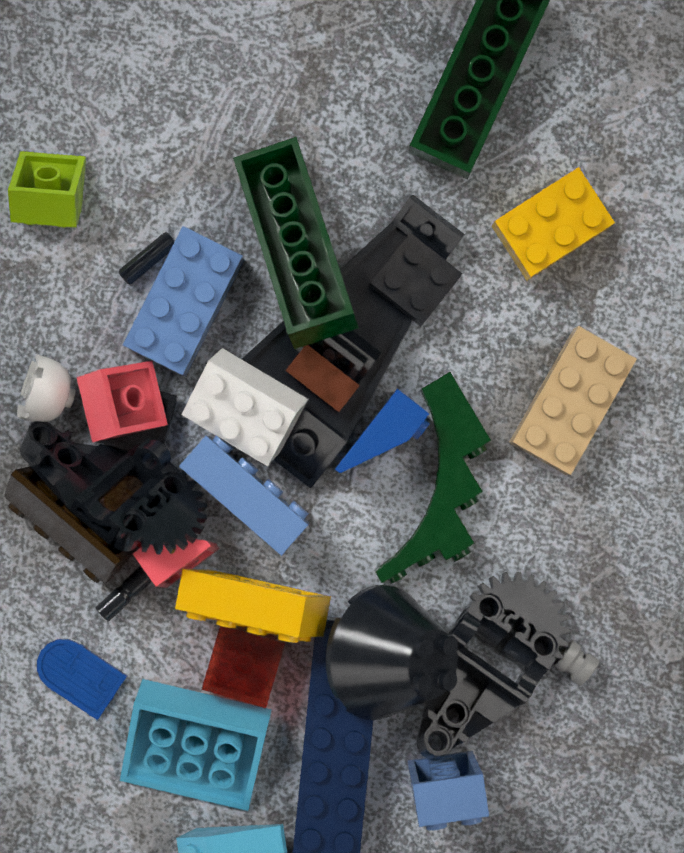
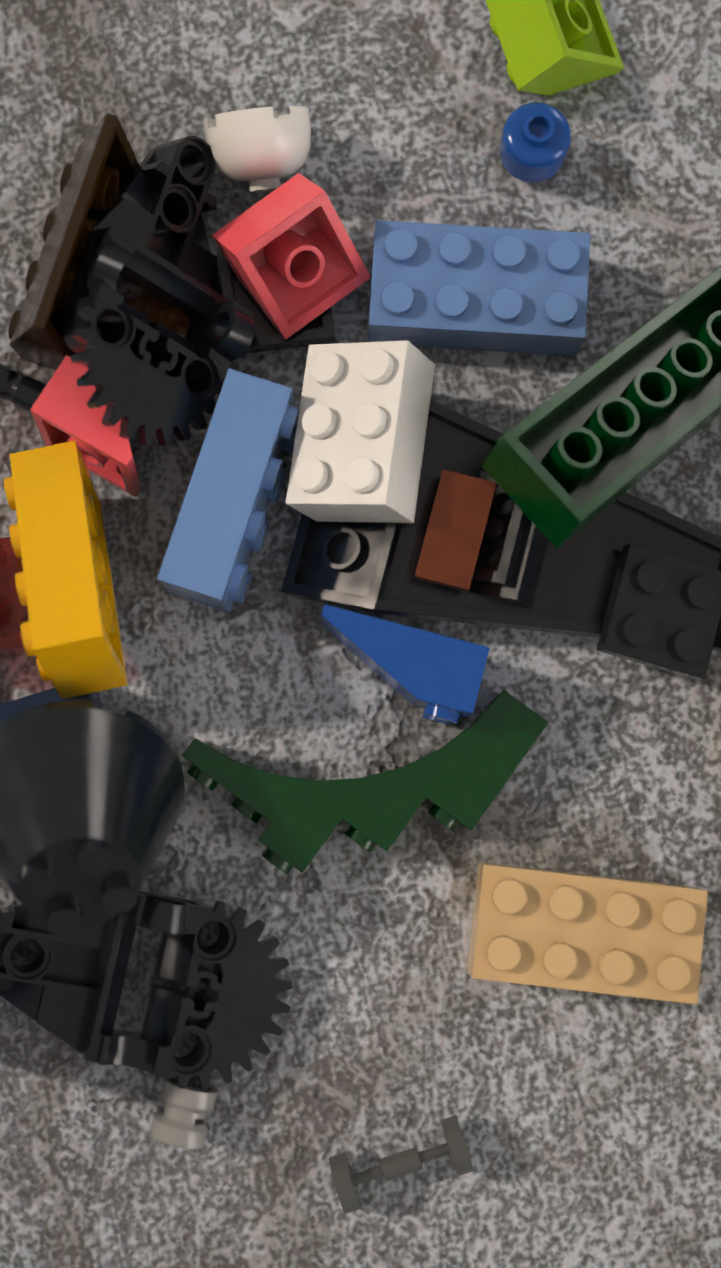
camera: 65 degrees right, 5 degrees down
black axle [119,232,175,284] -> none
none -> dark grey wheel [329,1115,474,1214]
none -> blue head [499,102,571,183]

